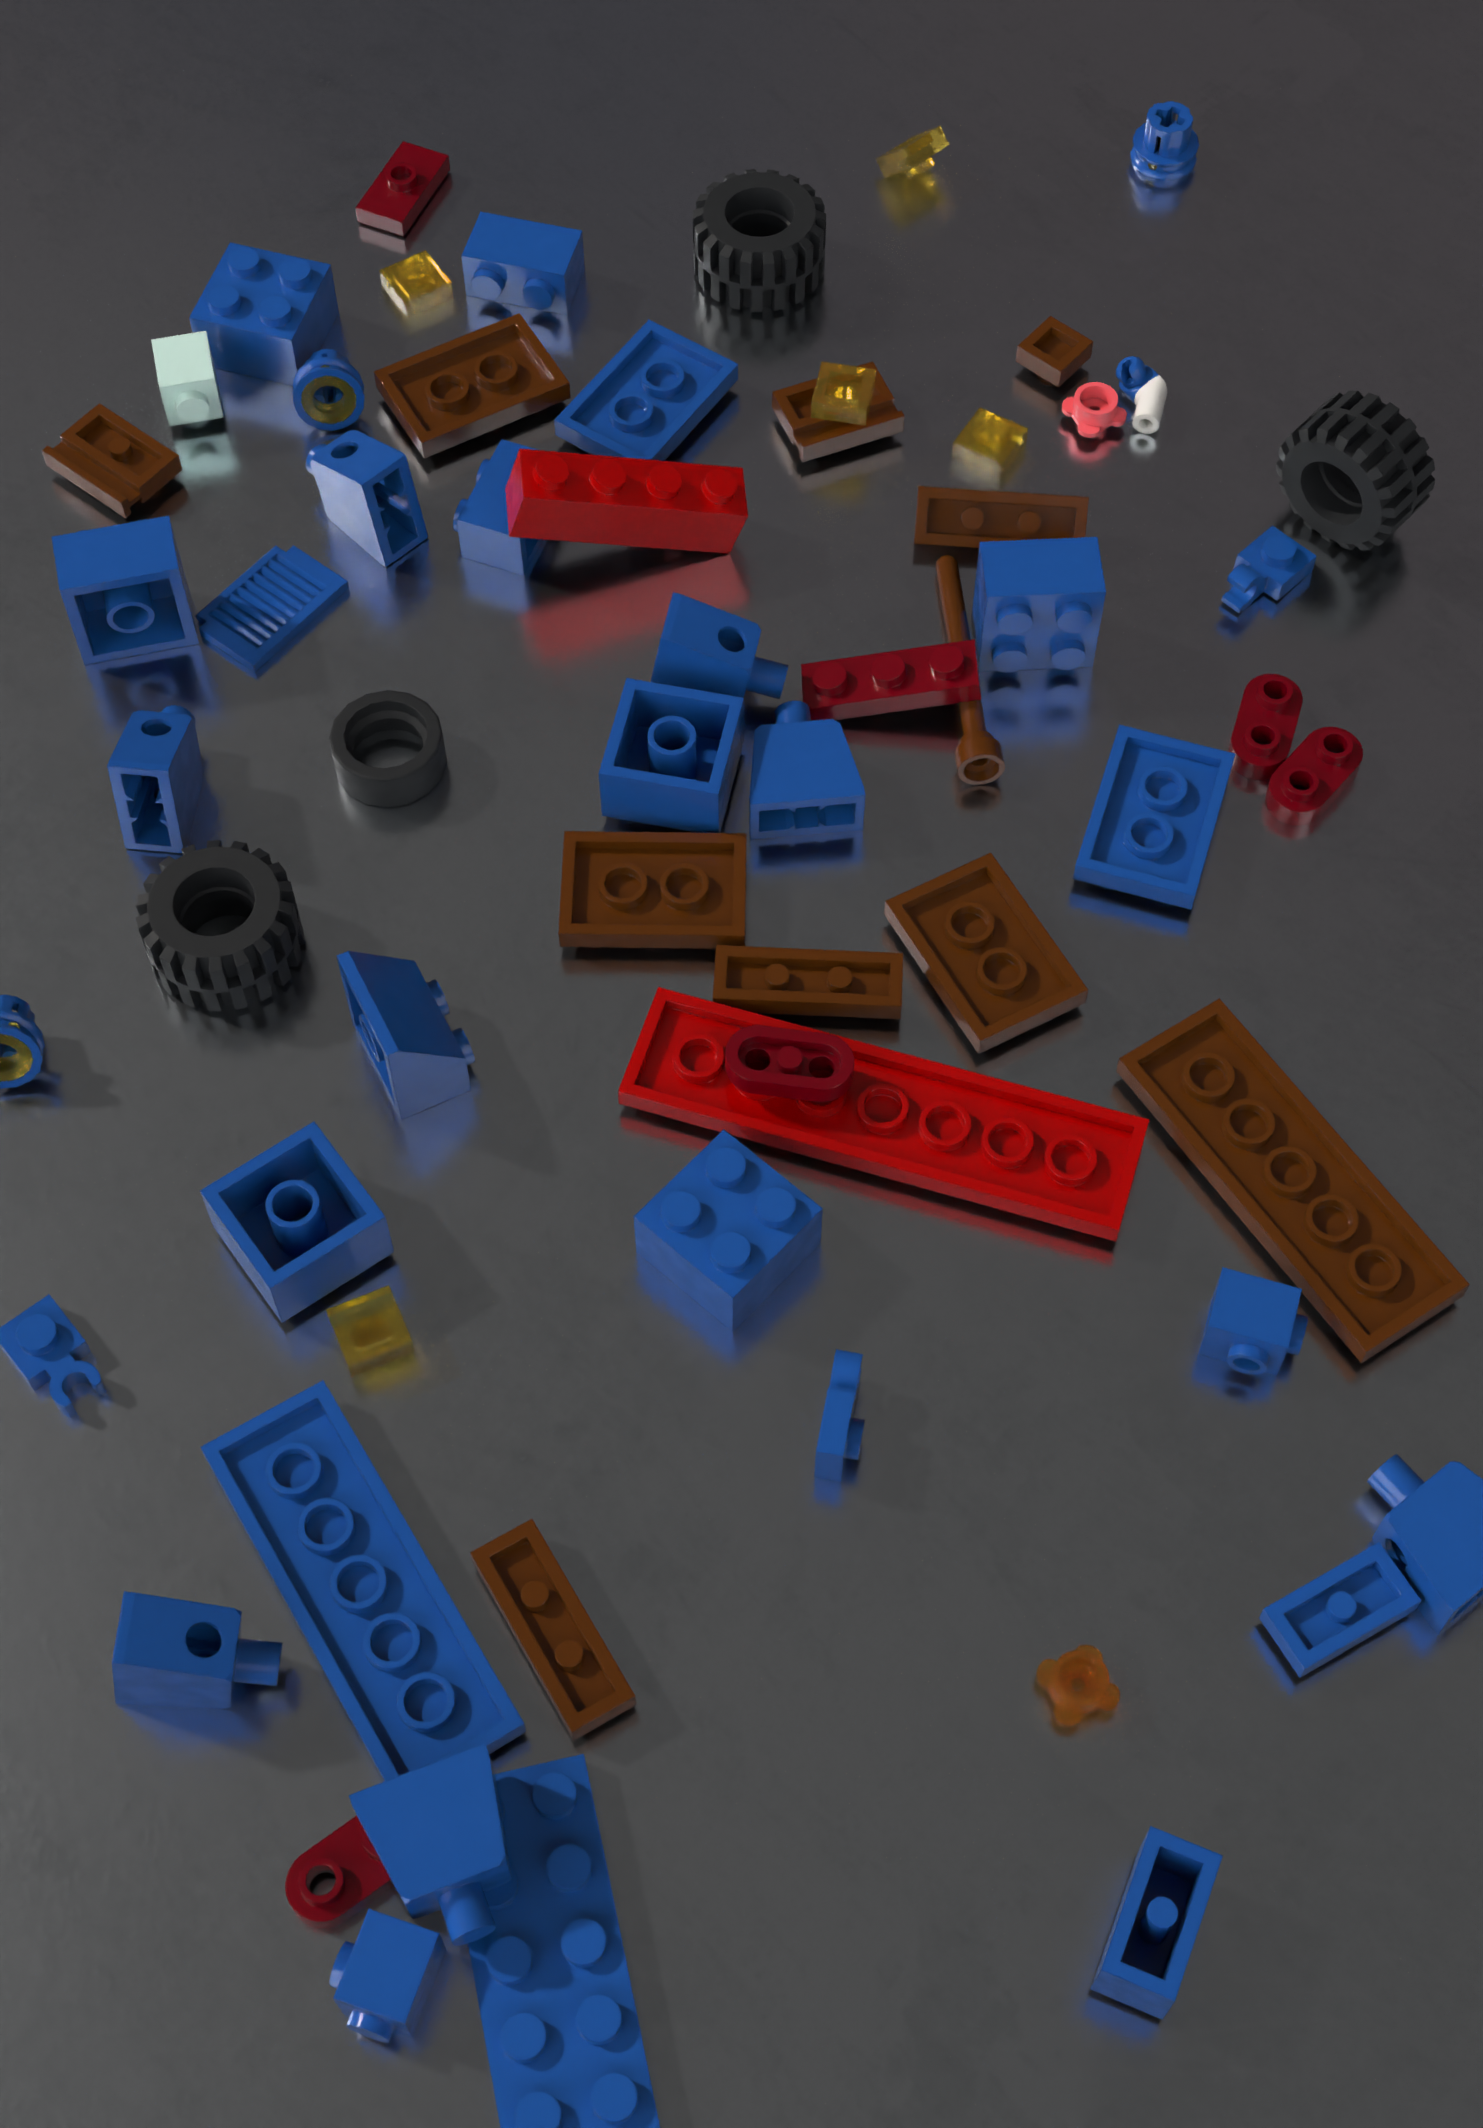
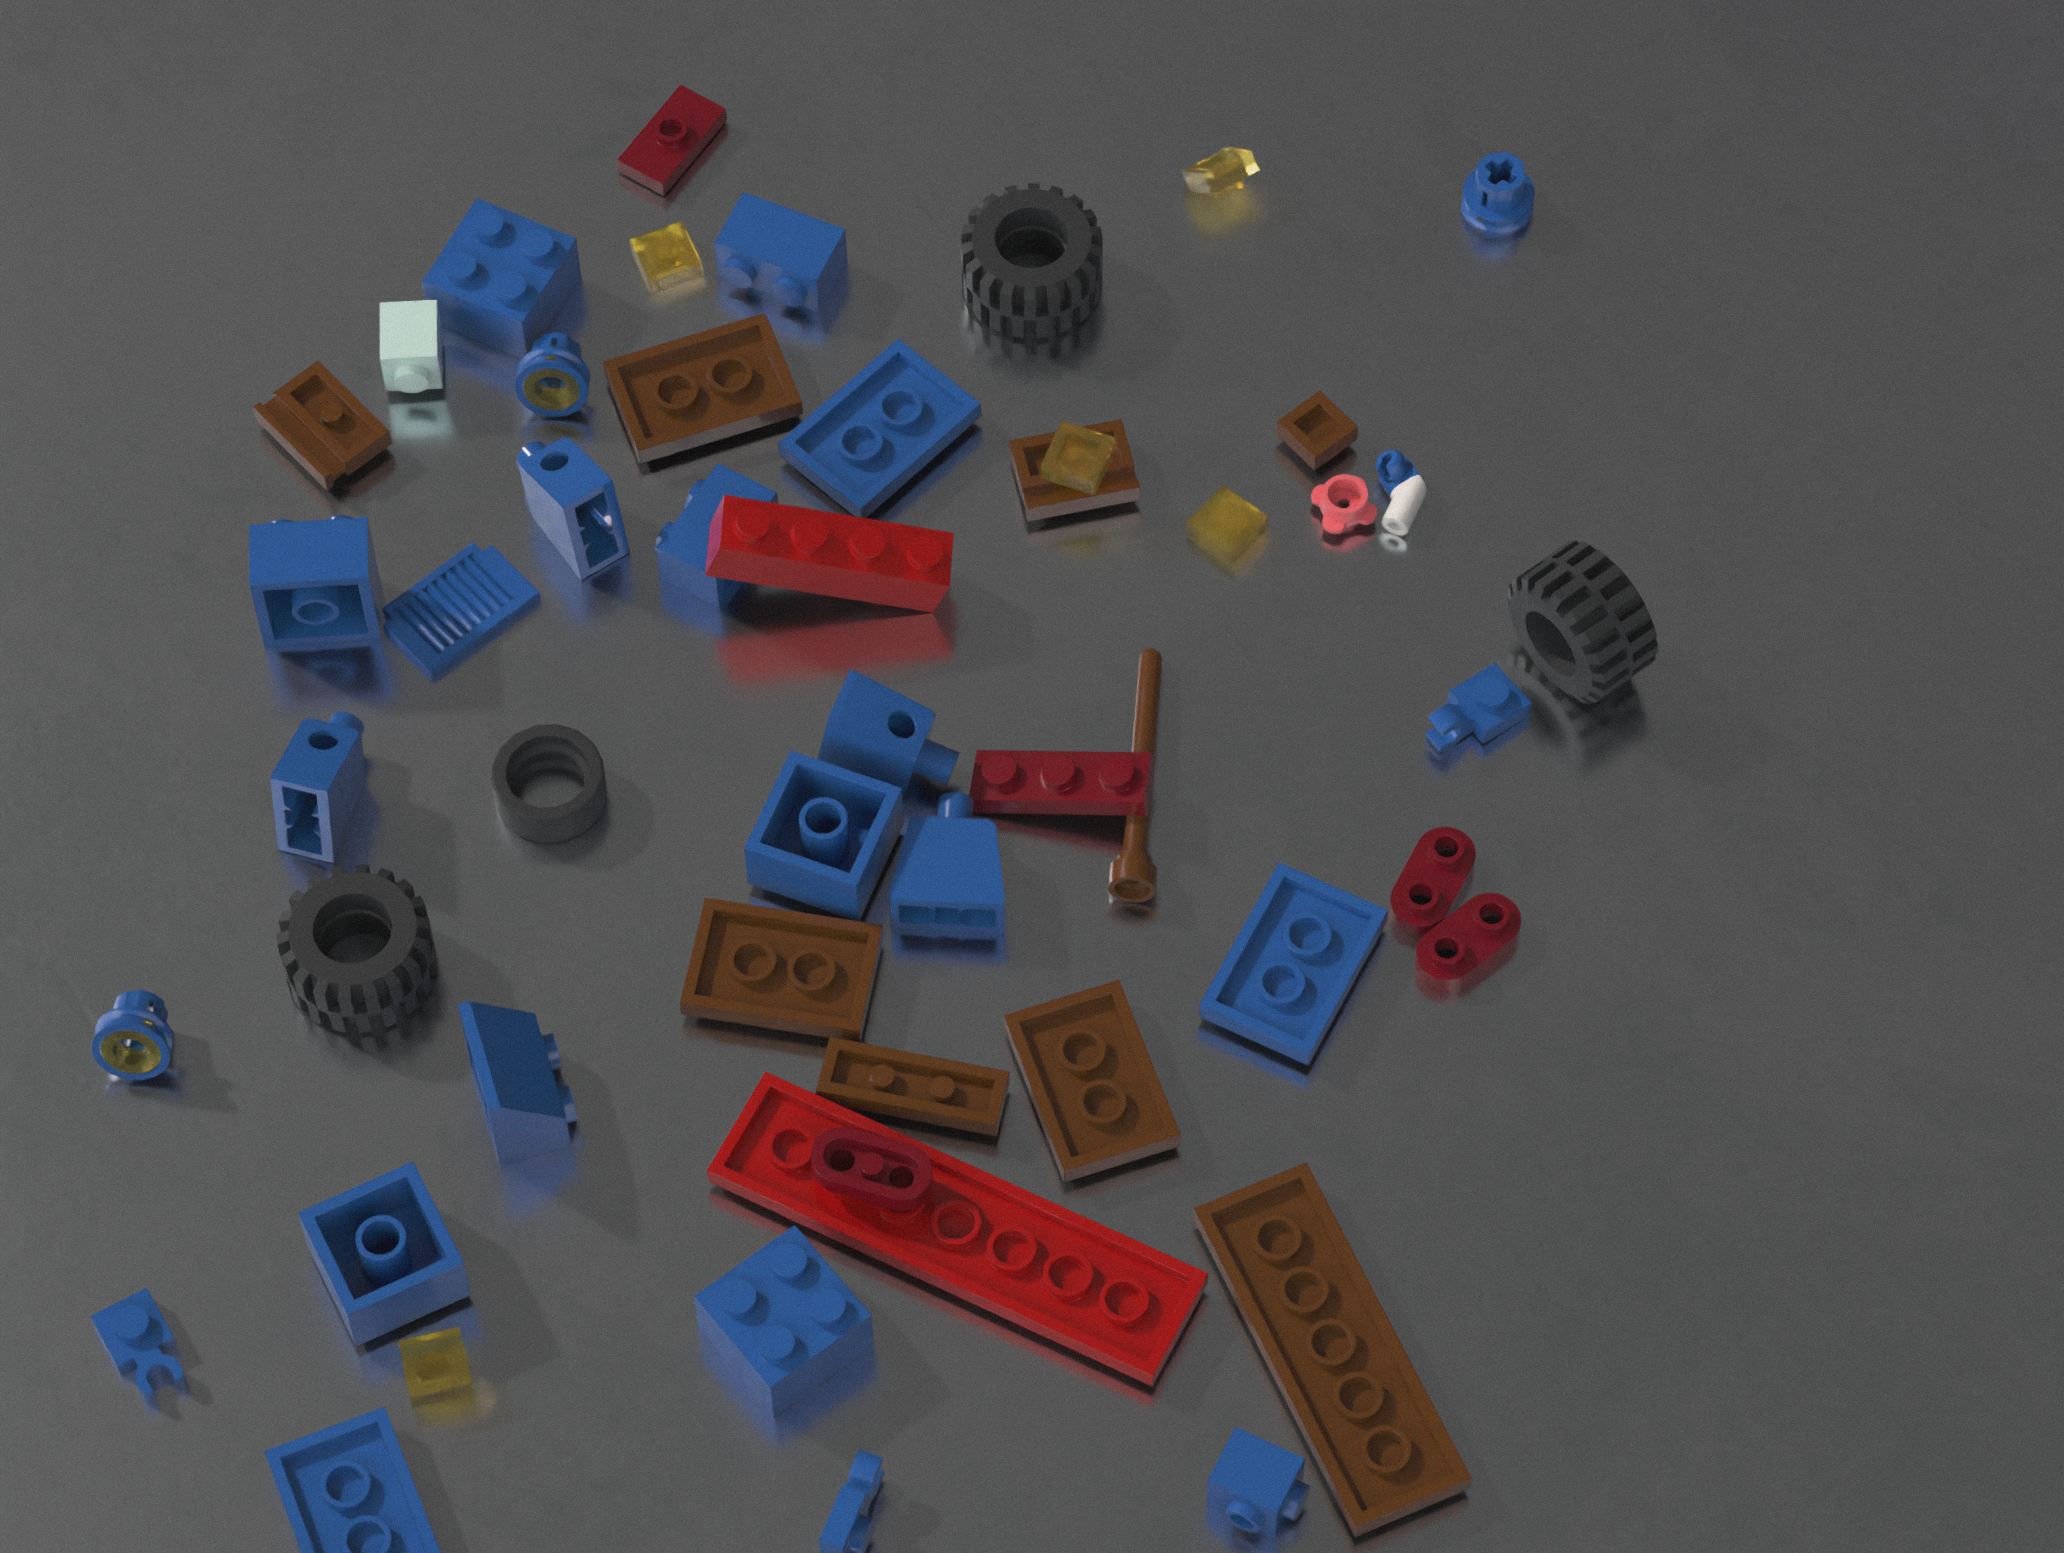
camera: 10 degrees right, 0 degrees up
reddish brown plate [914,485,1089,548] -> none
blue brick [971,537,1106,673] -> none

